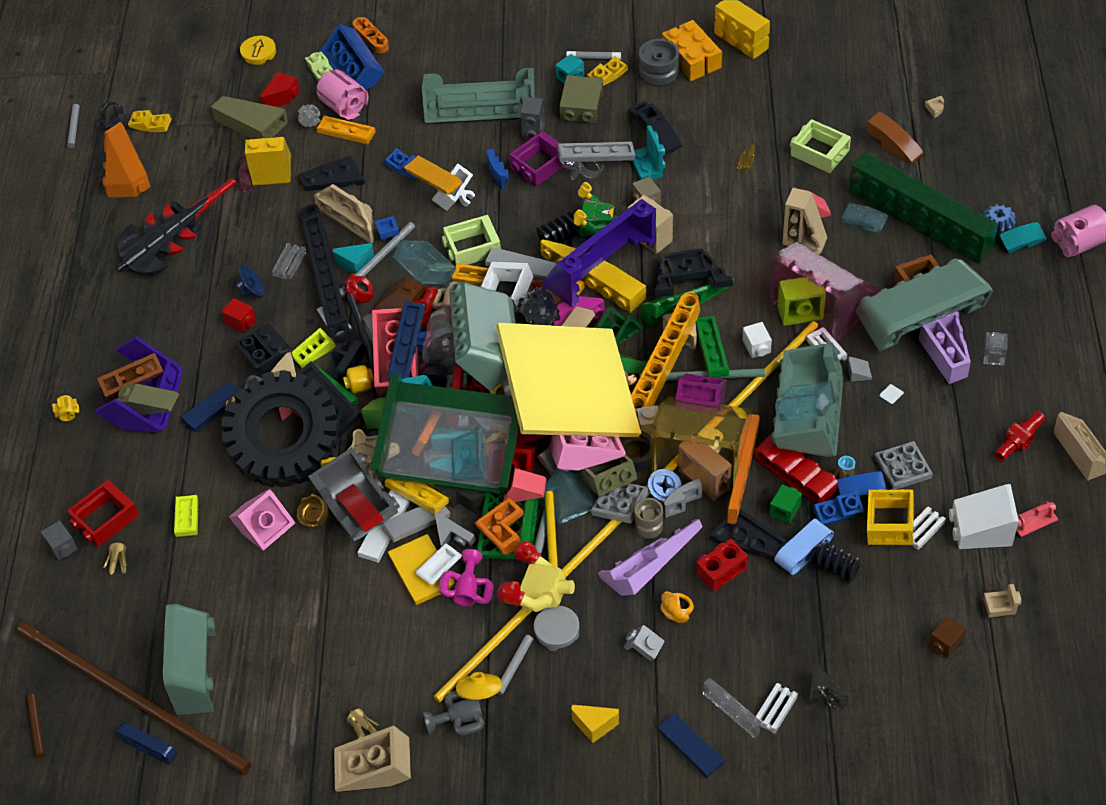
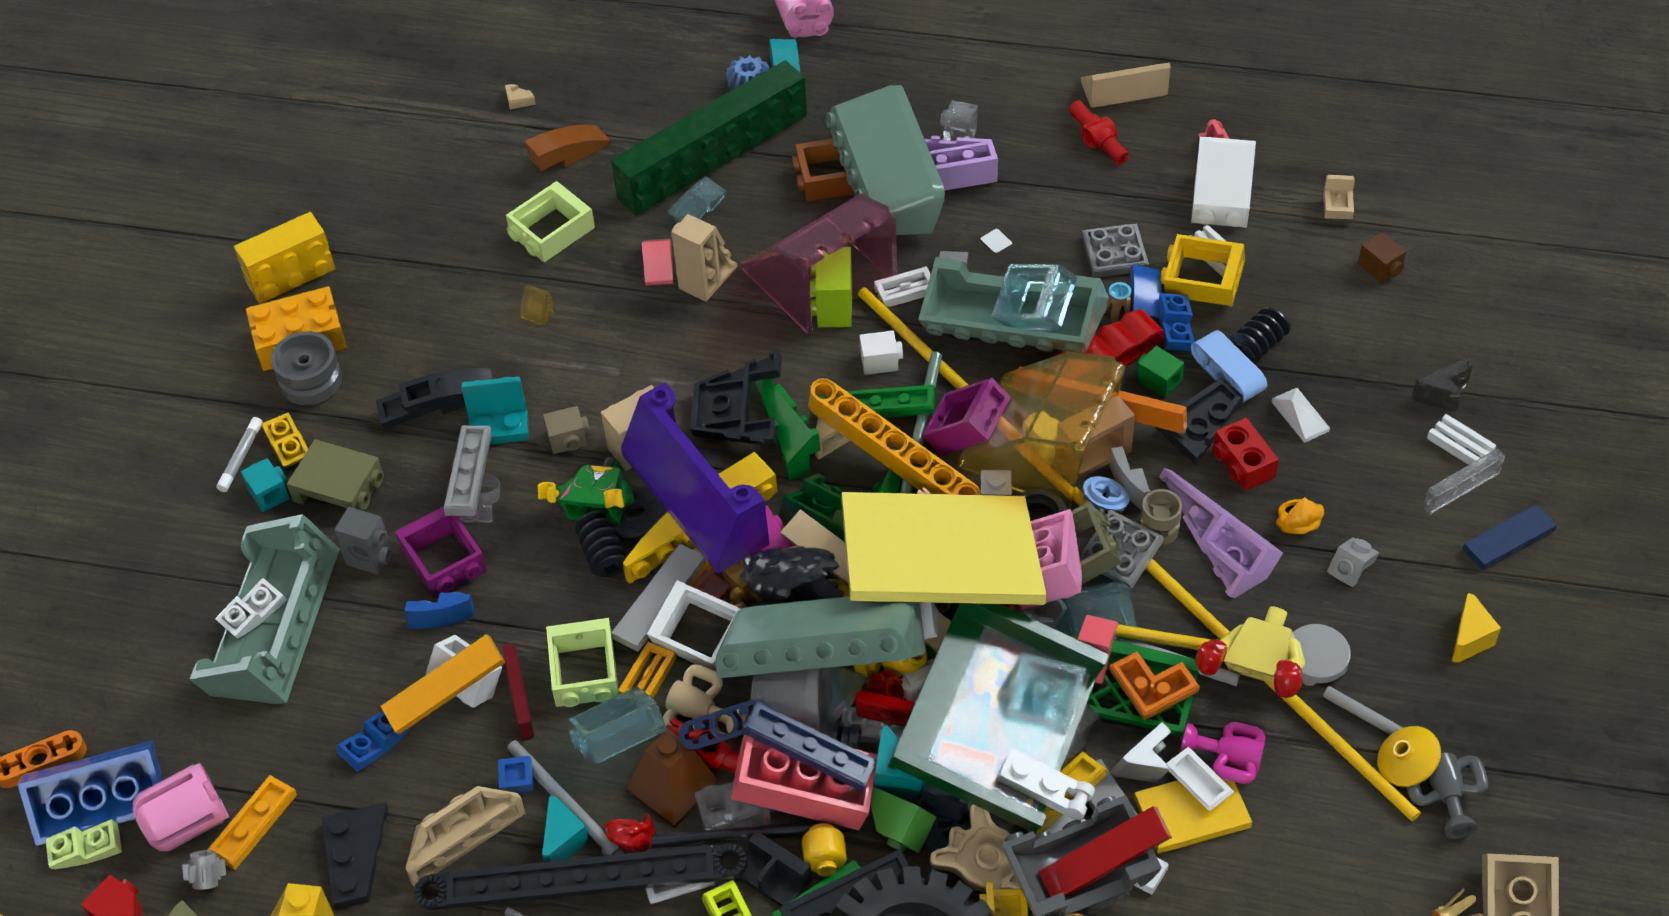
camera: 80 degrees left, 0 degrees up
none -> white slope [215,578,287,639]
none -> dark red tile [502,643,535,741]
none -> dark blue beam [679,699,771,750]
none -> white plate [996,748,1095,820]
none -> white slope [1272,388,1330,443]

